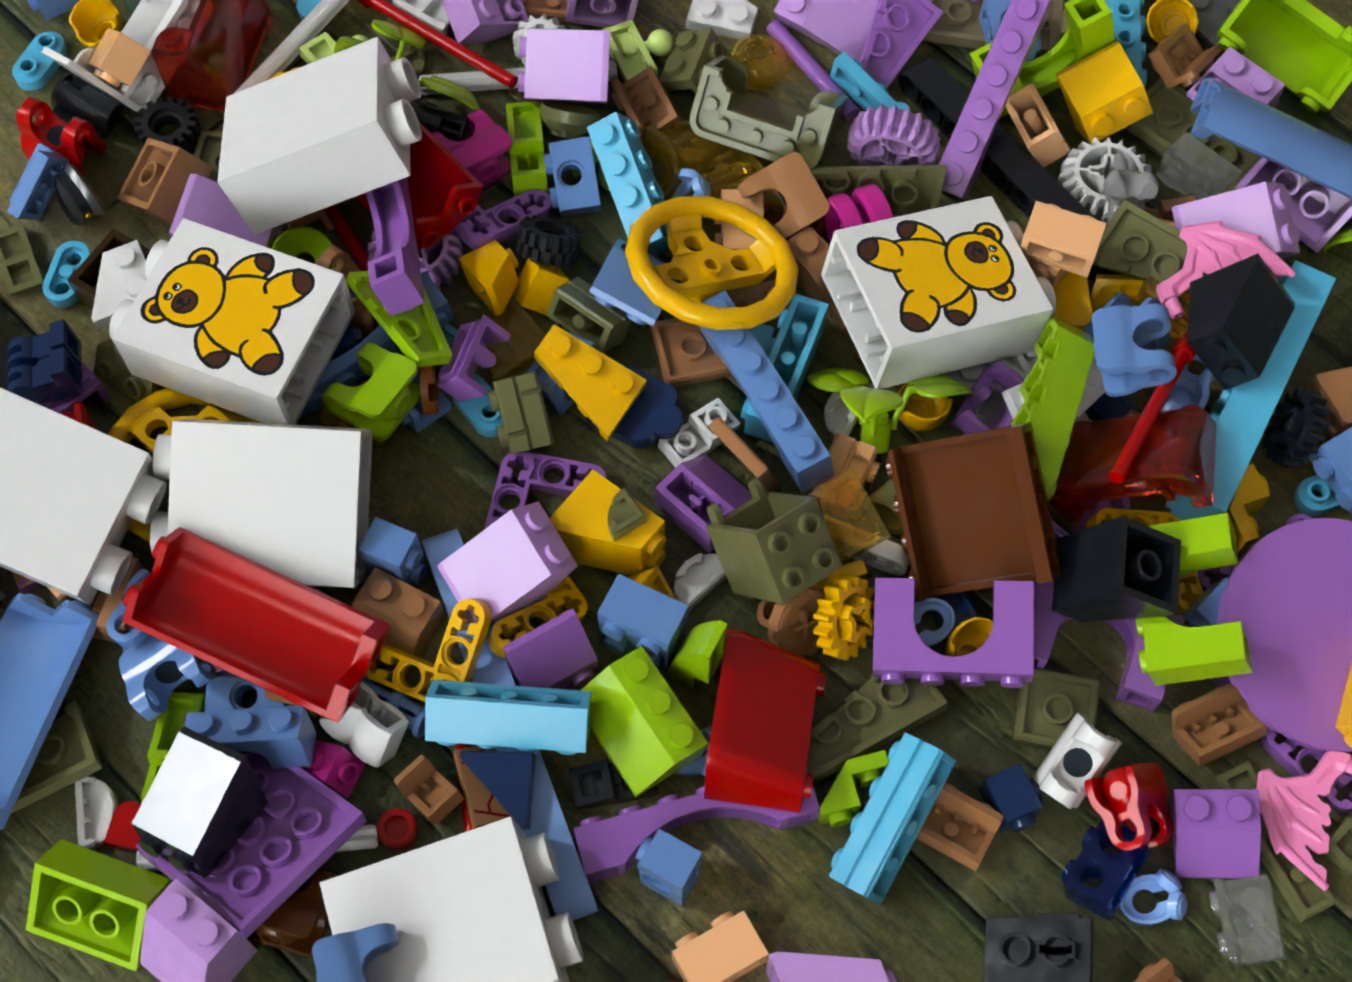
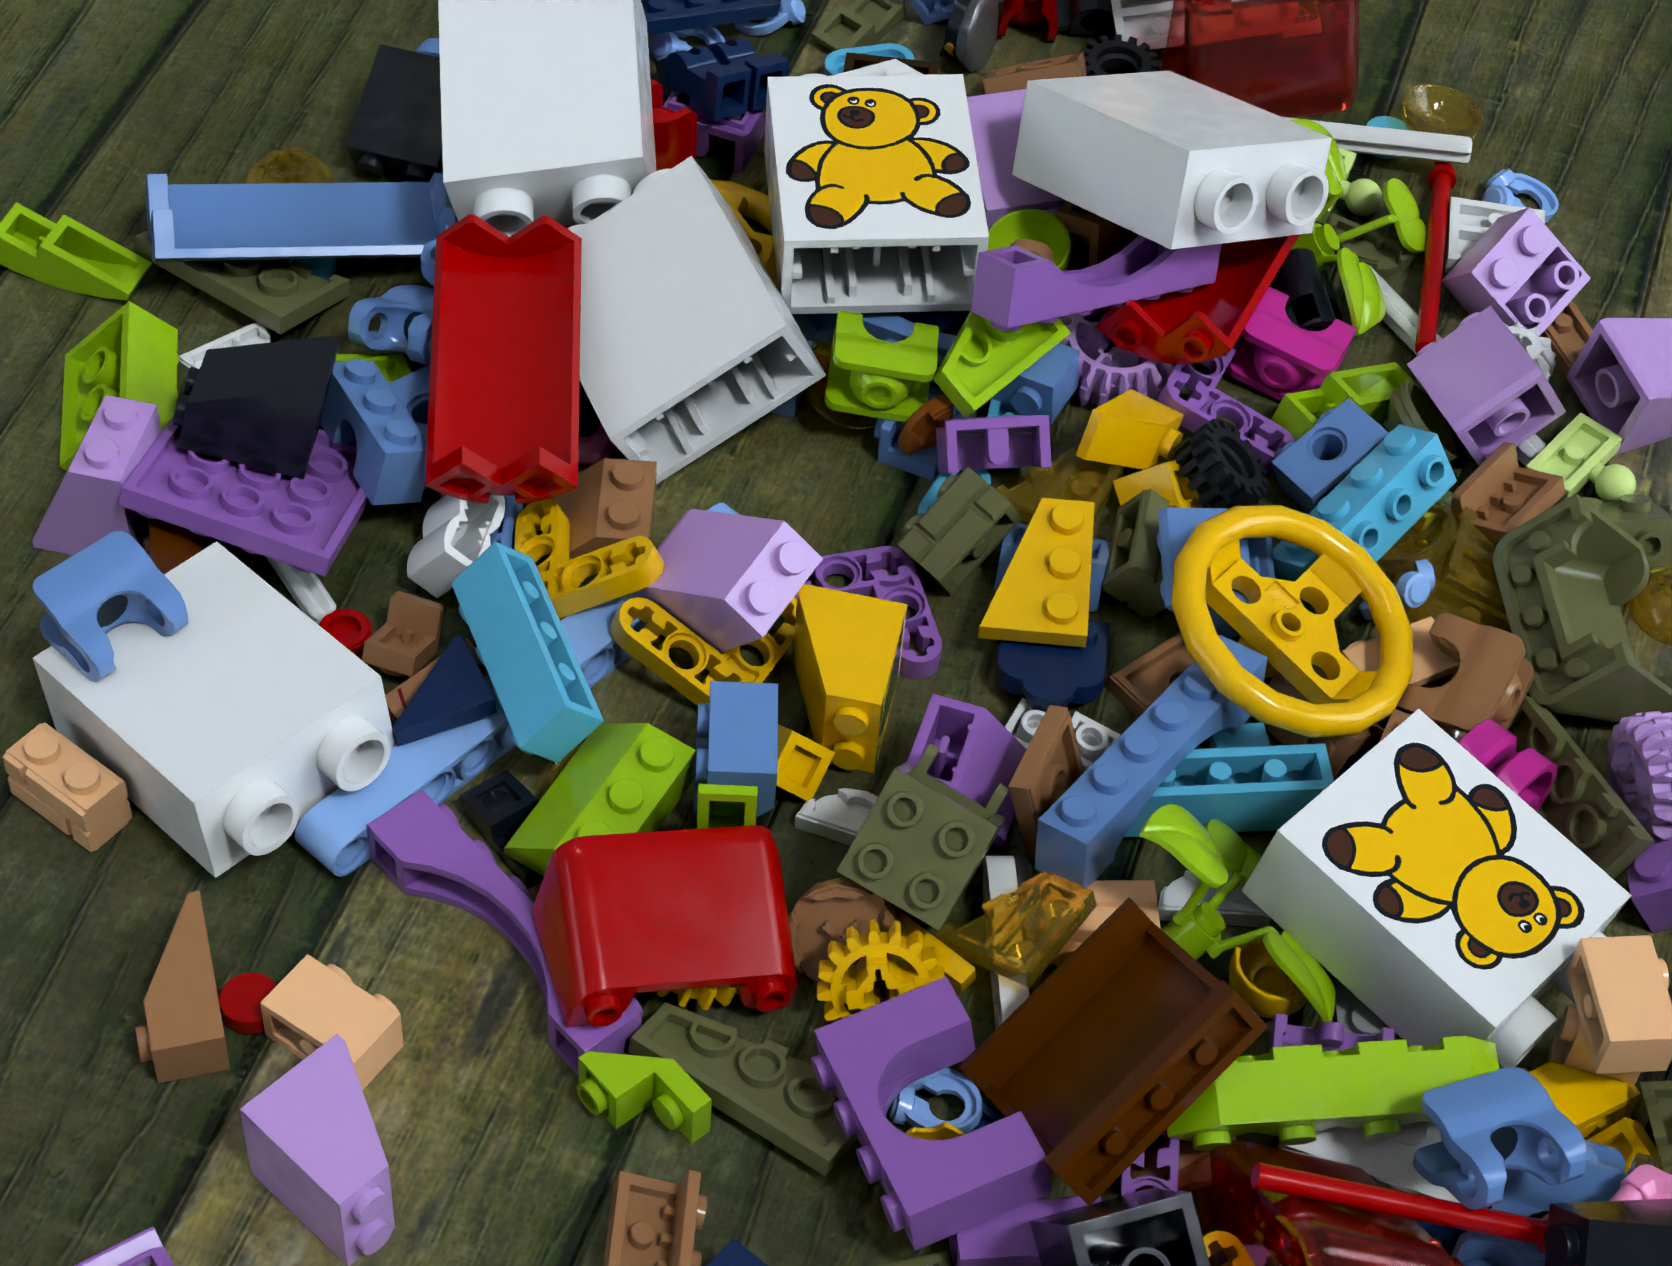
camera: 60 degrees right, 15 degrees down
dark pink bracket [301,739,365,798] -> none
medium blue brick [358,517,427,587] -> none
medium lavender slope [503,608,599,690] -> none
olive tile [608,487,647,542] -> none
medium blue brick [636,829,703,906] -> none
medium azure brick [828,732,956,906] -> none

